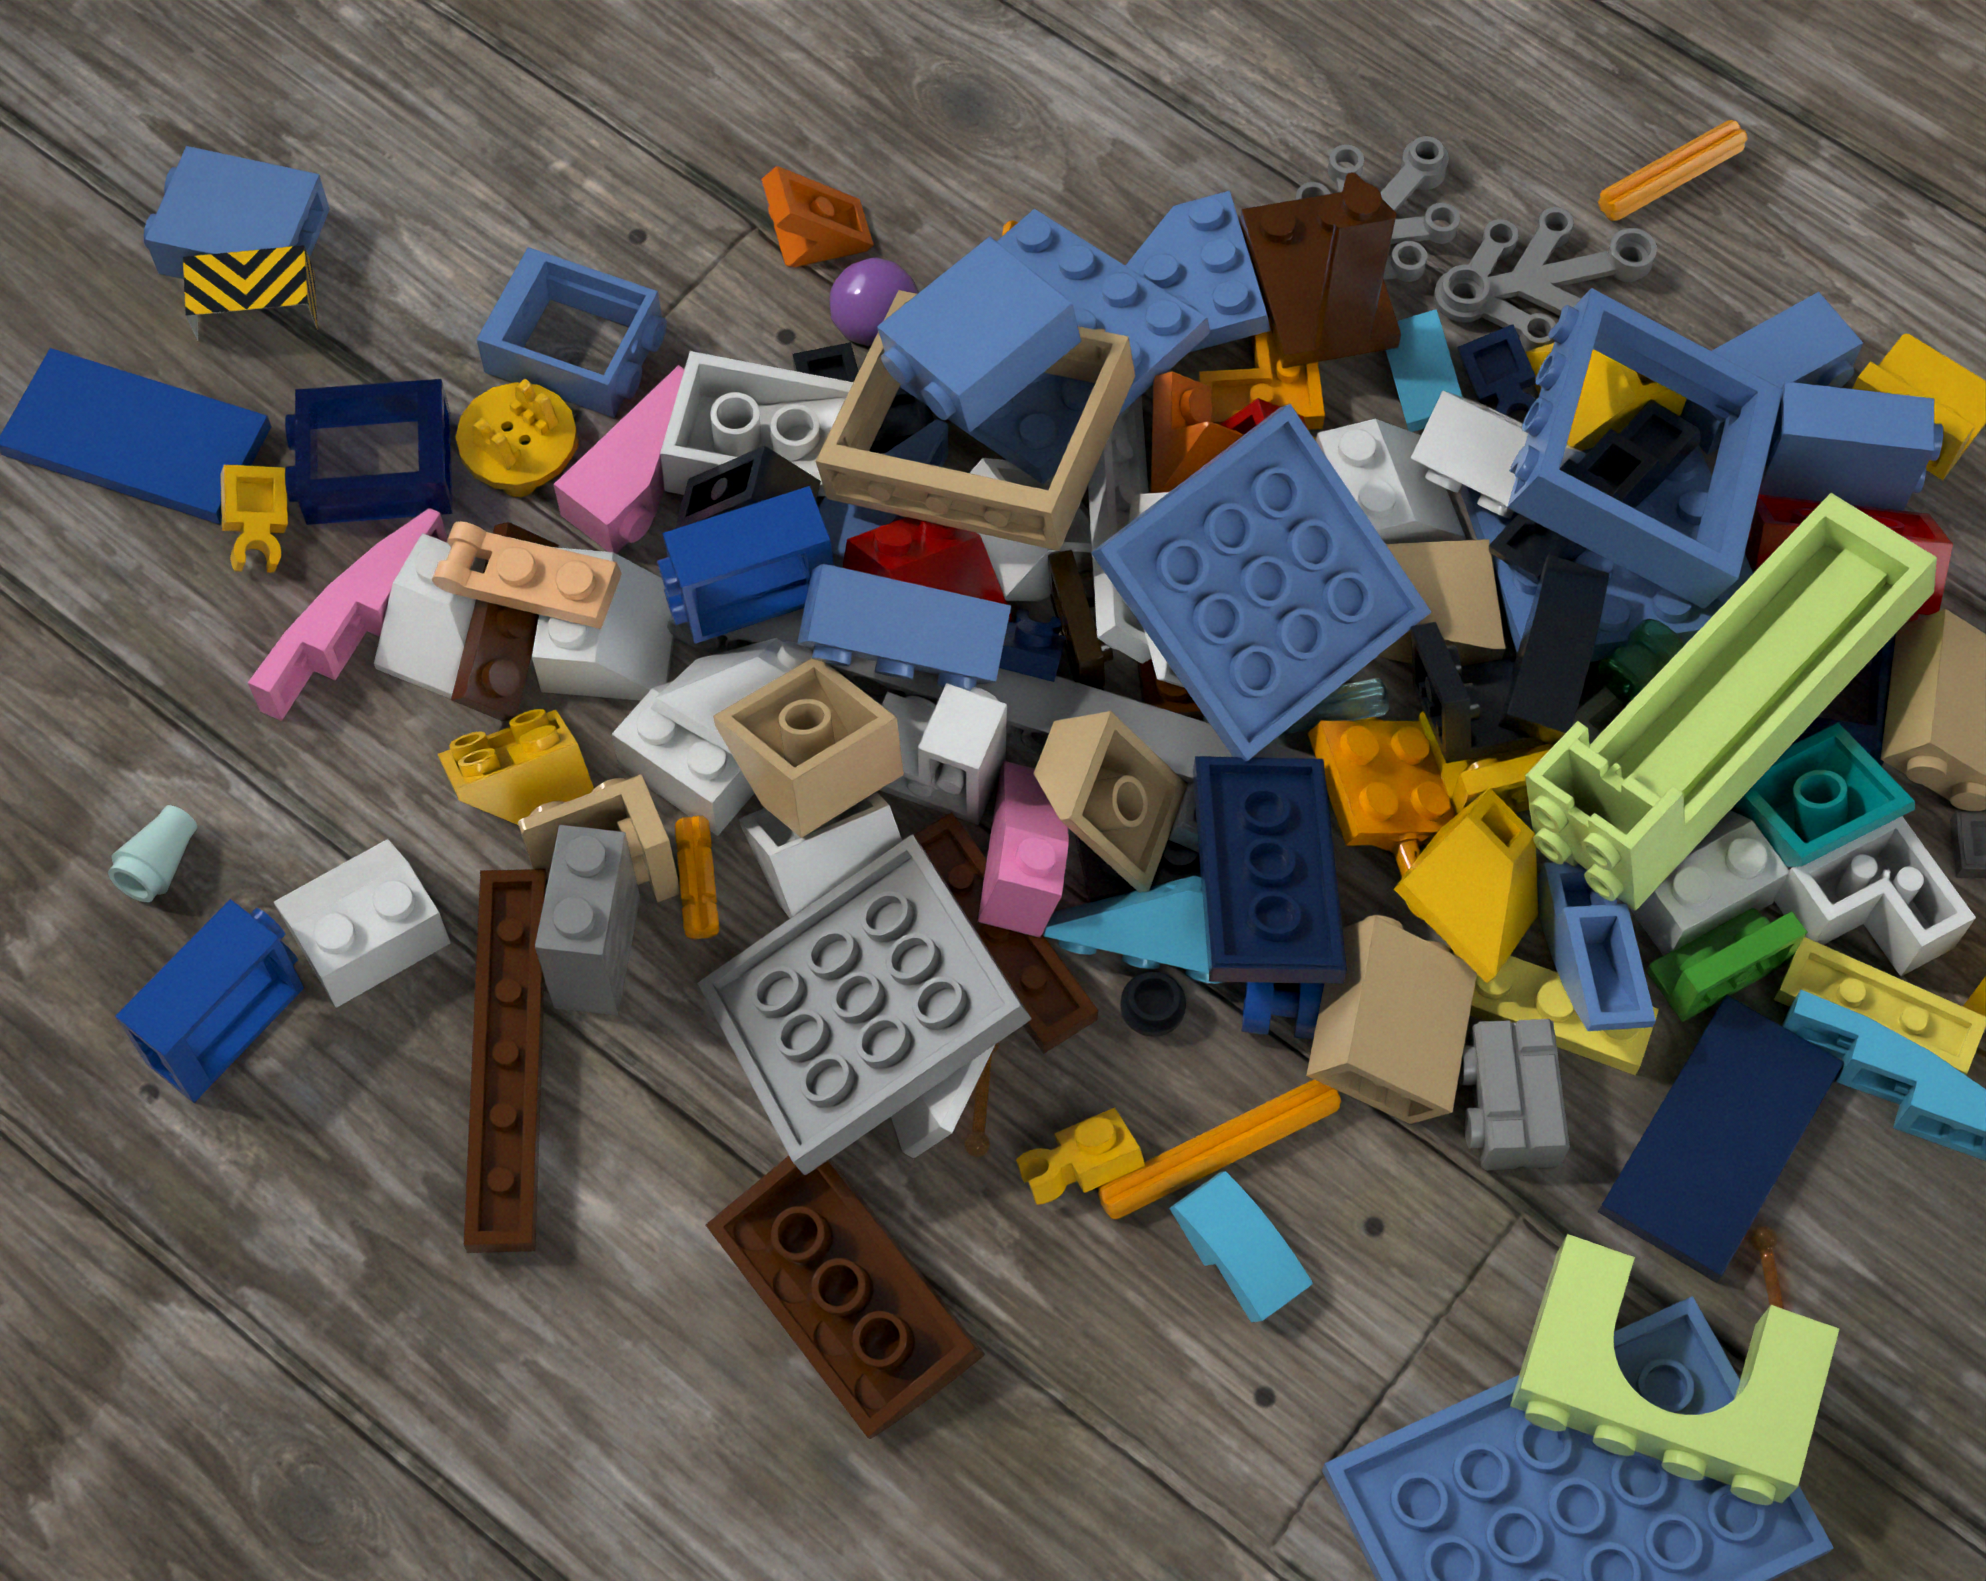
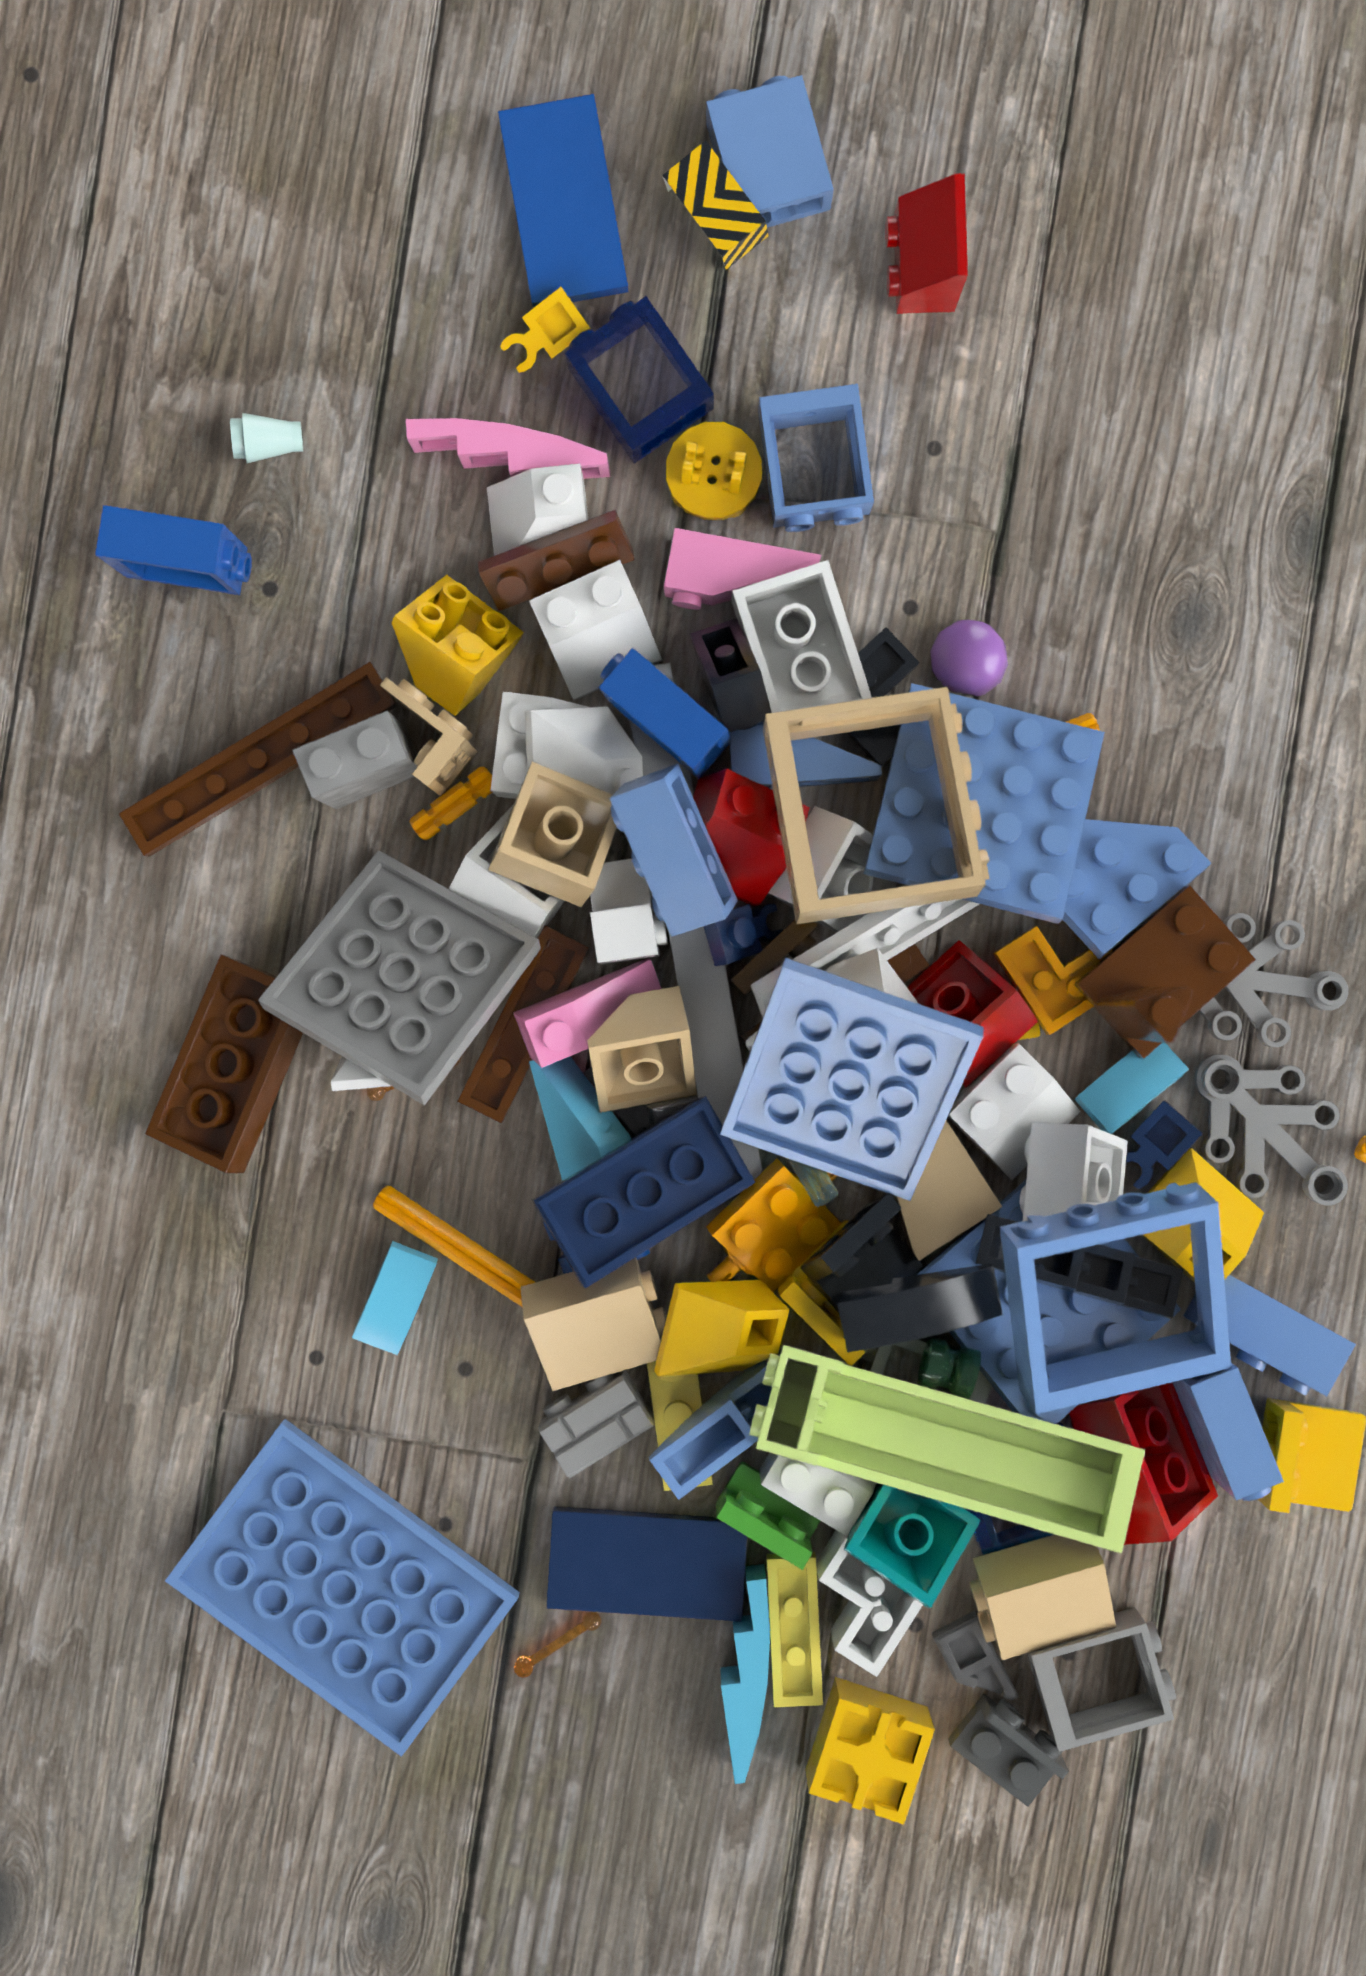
camera: 60 degrees right, 25 degrees up
white slope [274,839,451,1008] -> none
light nougat plate [432,521,622,629] -> none
orange slope [761,166,874,267] -> none
medium blue brick [877,236,1081,433] -> none
yellow plate [1016,1107,1145,1205] -> none
black plate [1120,972,1186,1037] -> none
orange slope [1151,371,1245,493] -> none
yellowish green arch [1510,1234,1839,1505] -> none
none -> red slope [885,173,968,314]

